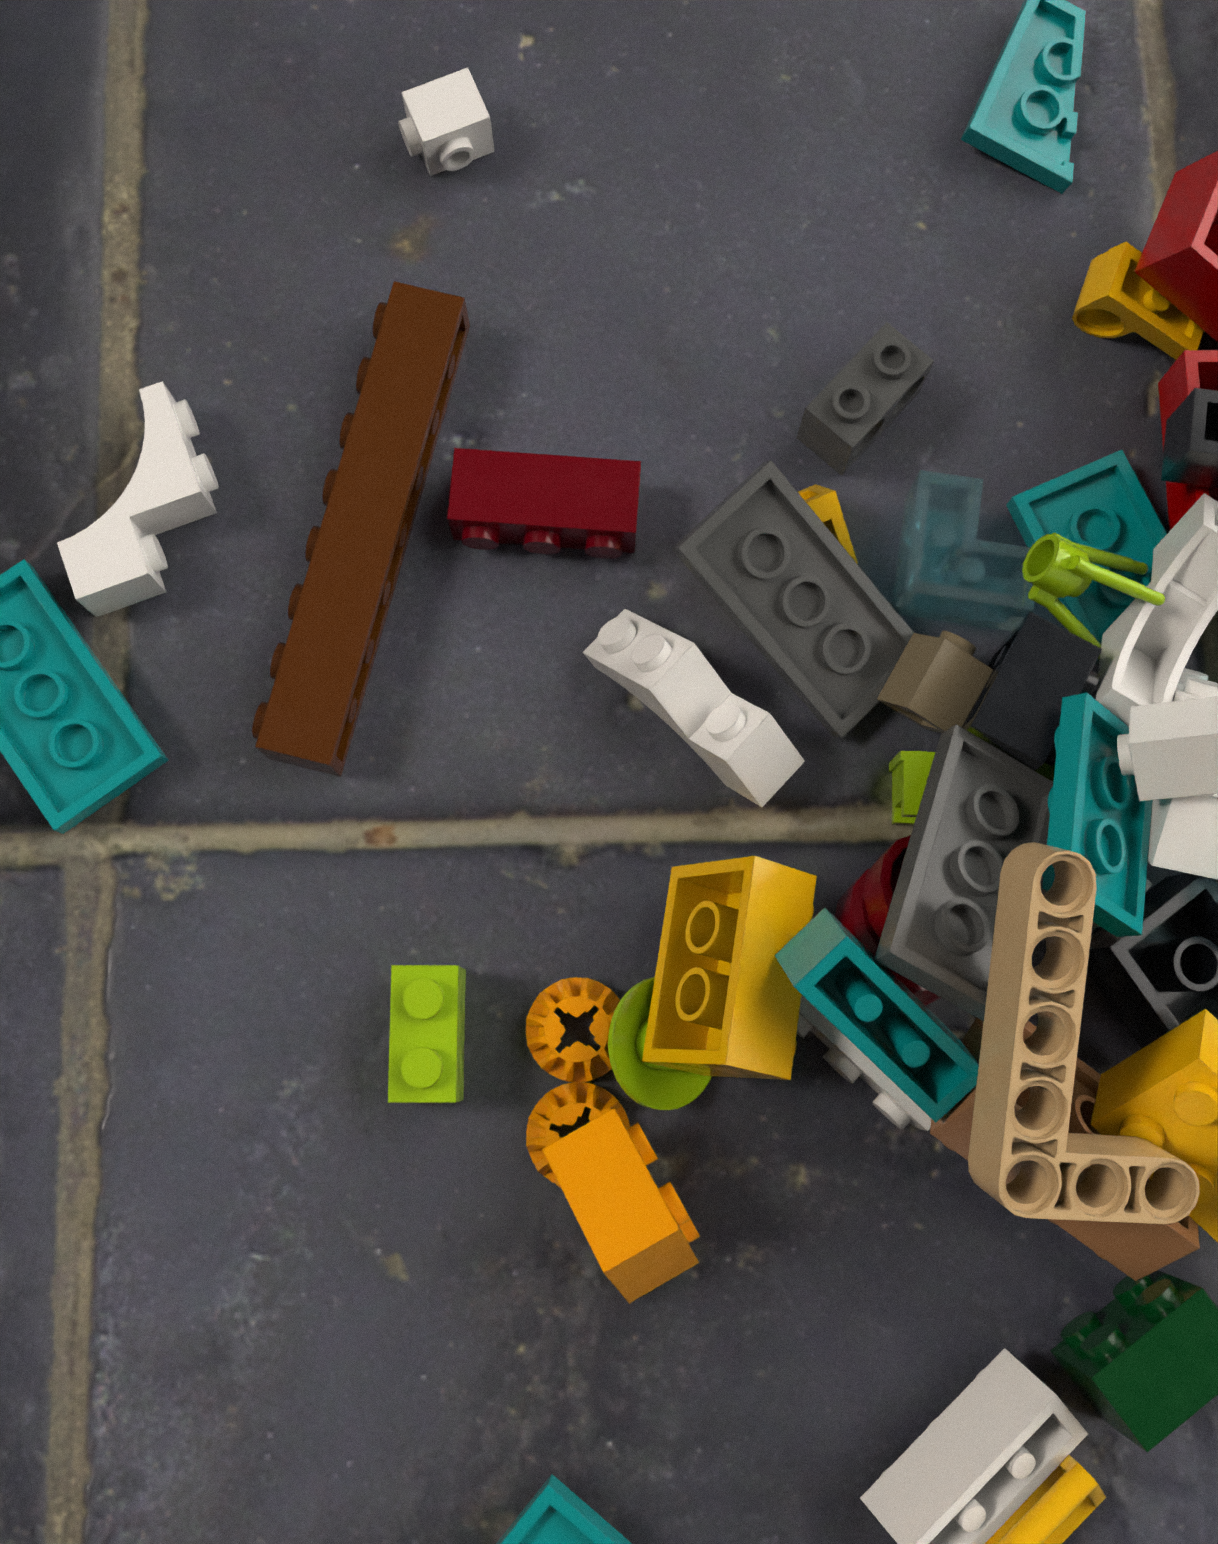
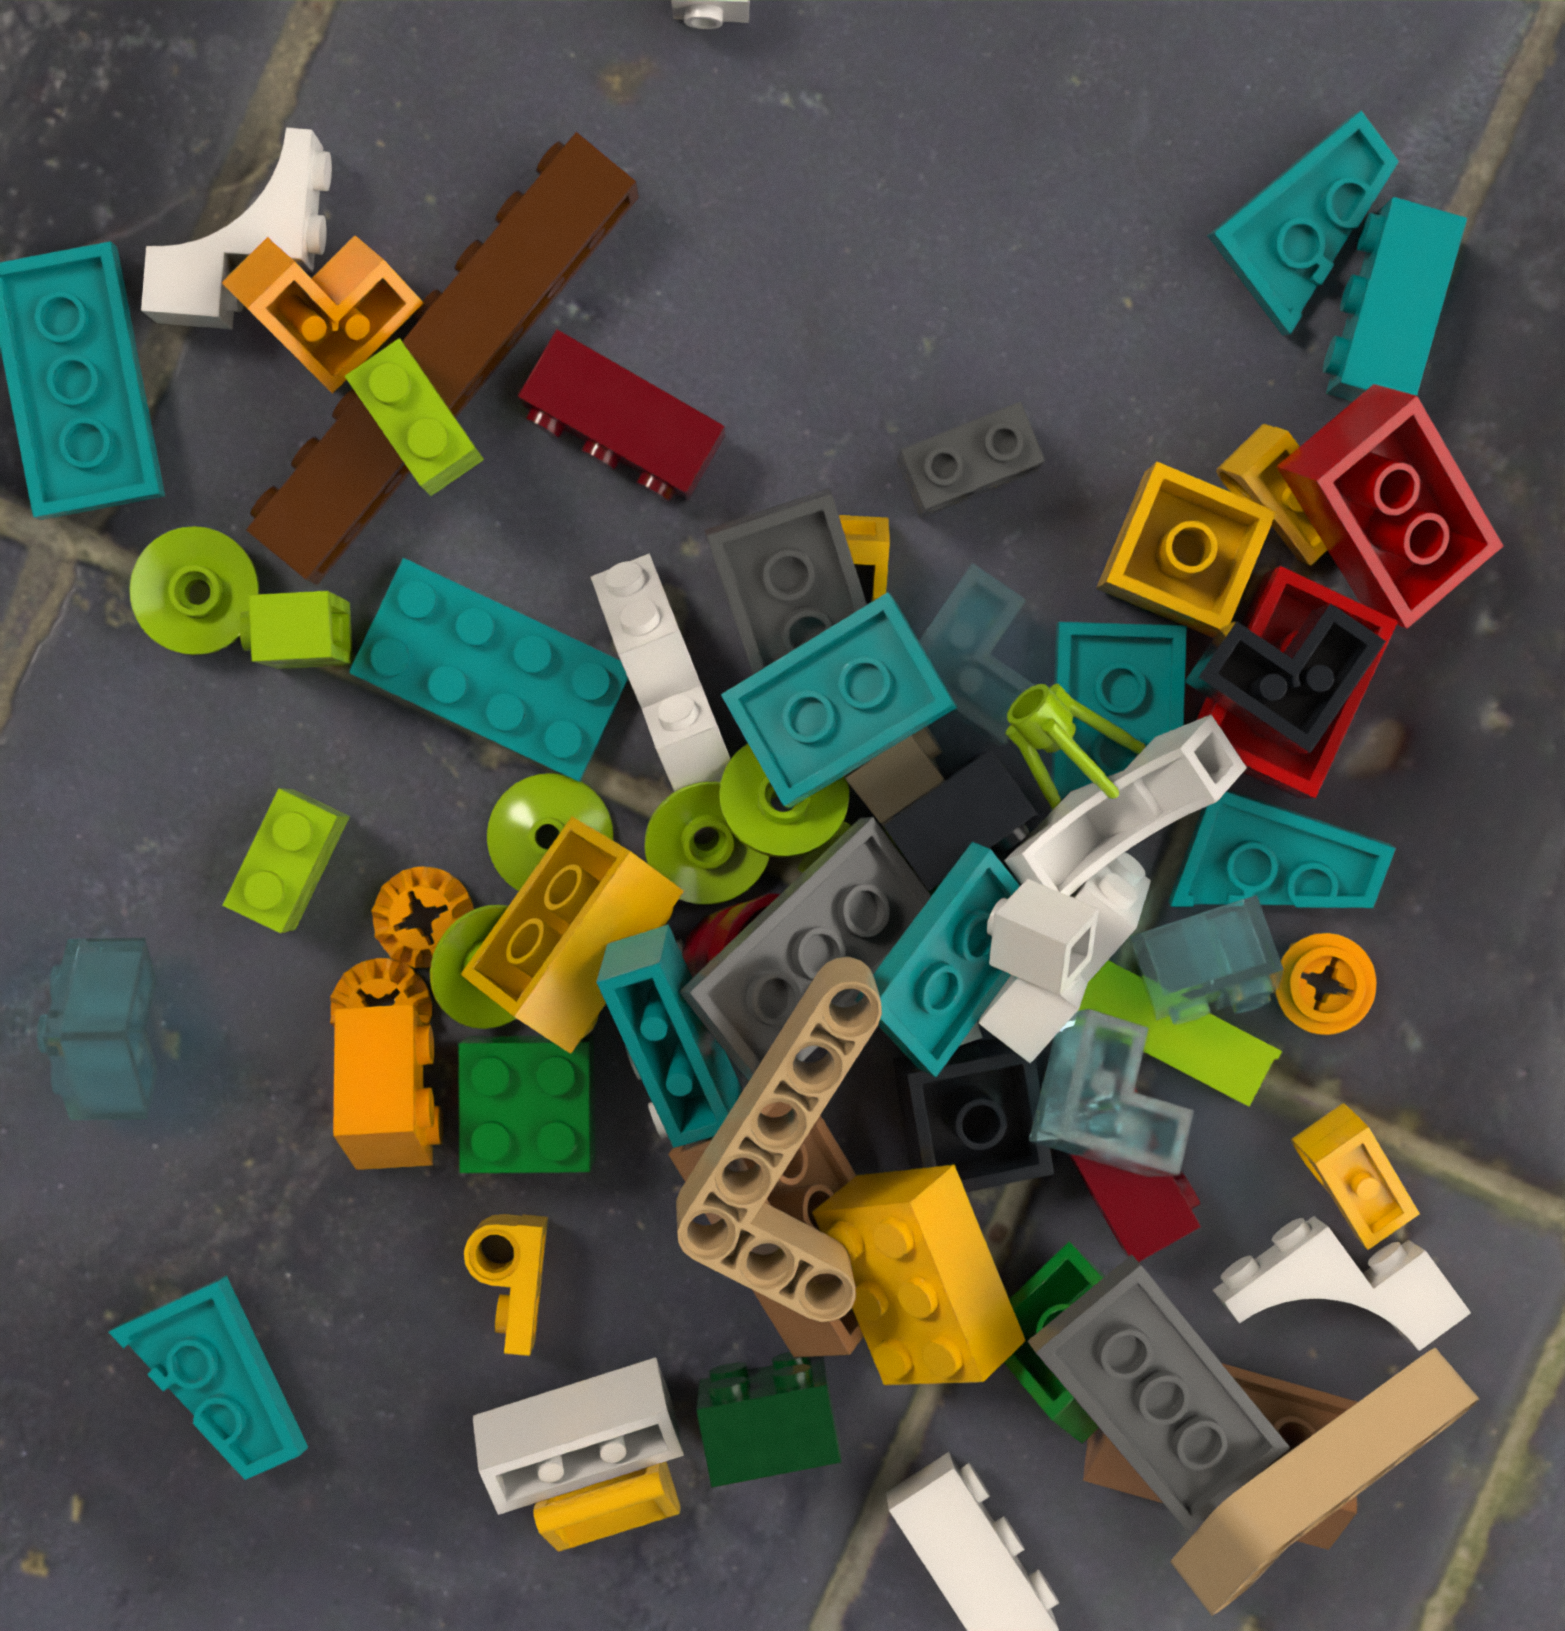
camera: 30 degrees right, 10 degrees up
none -> clear light blue brick [37,938,158,1120]
none -> lime dish [130,526,259,655]
none -> light orange brick [221,236,423,394]
none -> lime brick [239,591,353,669]
none -> lime brick [345,338,484,496]
none -> teal plate [349,558,629,782]
none -> green brick [459,1035,595,1173]
none -> yellow plate [464,1214,548,1356]
none -> lime dish [487,773,614,891]
none -> lime dish [644,781,770,904]
none -> lime dish [719,744,849,858]
none -> teal plate [721,592,957,809]
none -> yellow brick [1096,461,1277,638]
none -> teal brick [1323,197,1467,401]

